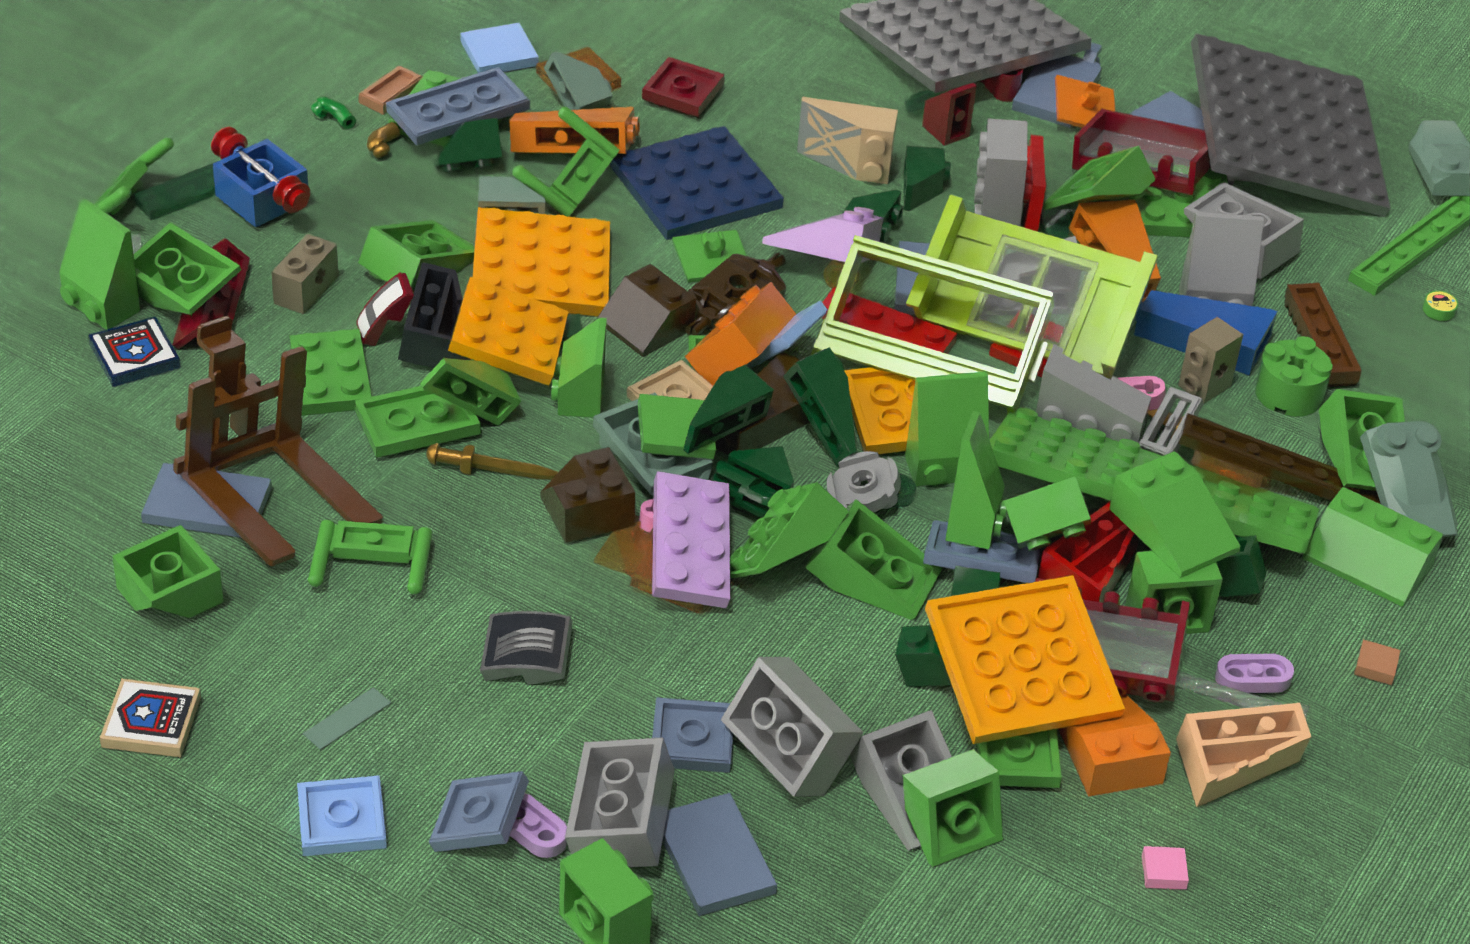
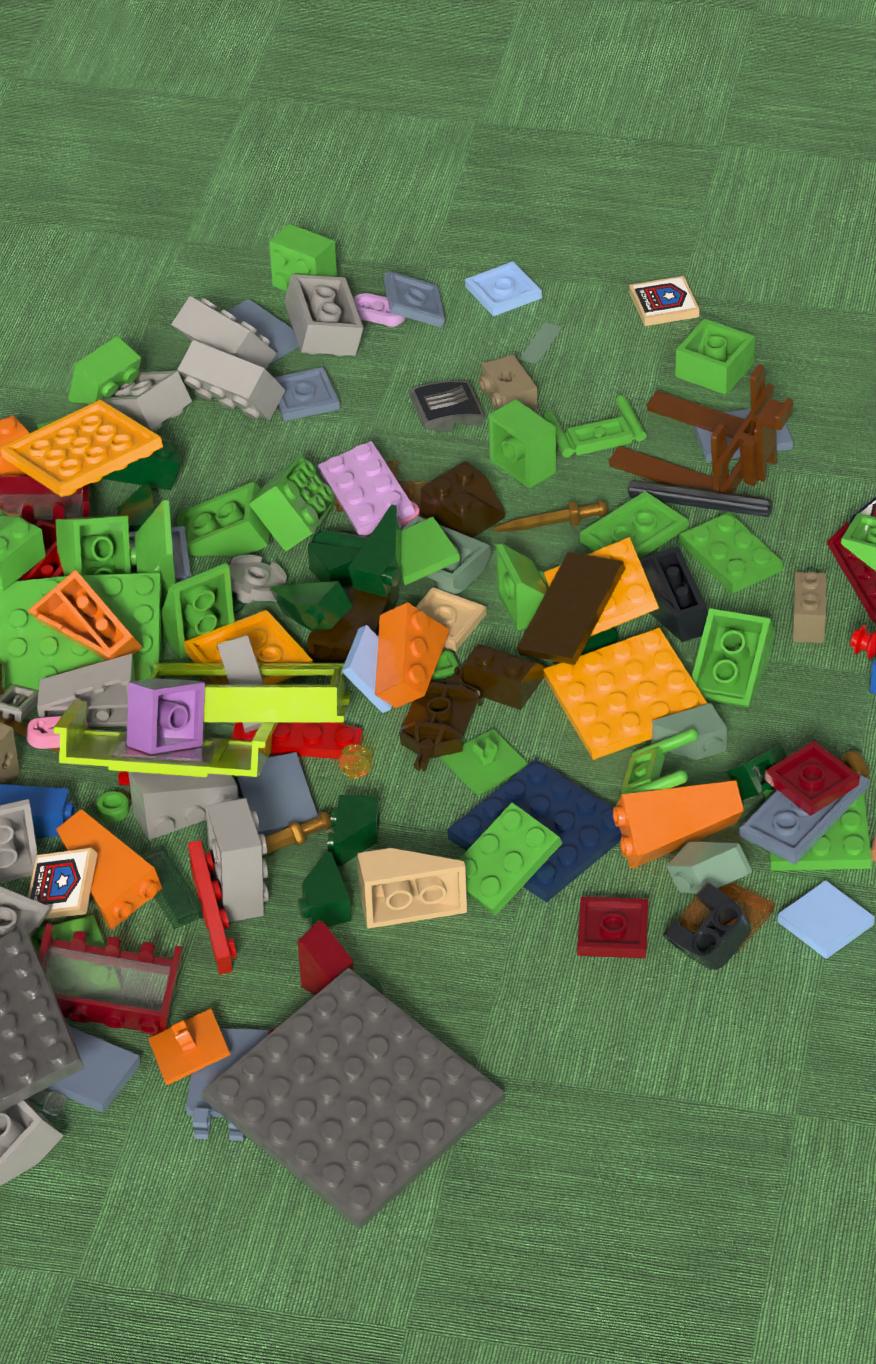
camera: 165 degrees right, 0 degrees up
slope [356,272,414,346] -> none
bright green slope [420,358,522,426] -> none
lavender slope [762,207,883,263] -> none
bright green slope [1042,146,1156,210] -> none
none -> orange wedge [28,570,143,661]
none -> tile [28,848,98,919]
none -> medium lavender slope [126,678,205,754]
none -> light grey brick [171,296,277,369]
none -> light grey tile [217,635,264,733]
none -> pearl gold sword [262,812,331,856]
none -> bright green plate [459,803,562,916]
none -> dark tan brick [479,355,538,411]
none -> bright green brick [489,399,556,489]
none -> dark brown tile [517,552,626,665]
none -> black axle [628,480,773,517]
none -> black piece [663,882,752,970]
none -> dark red plate [765,741,860,816]

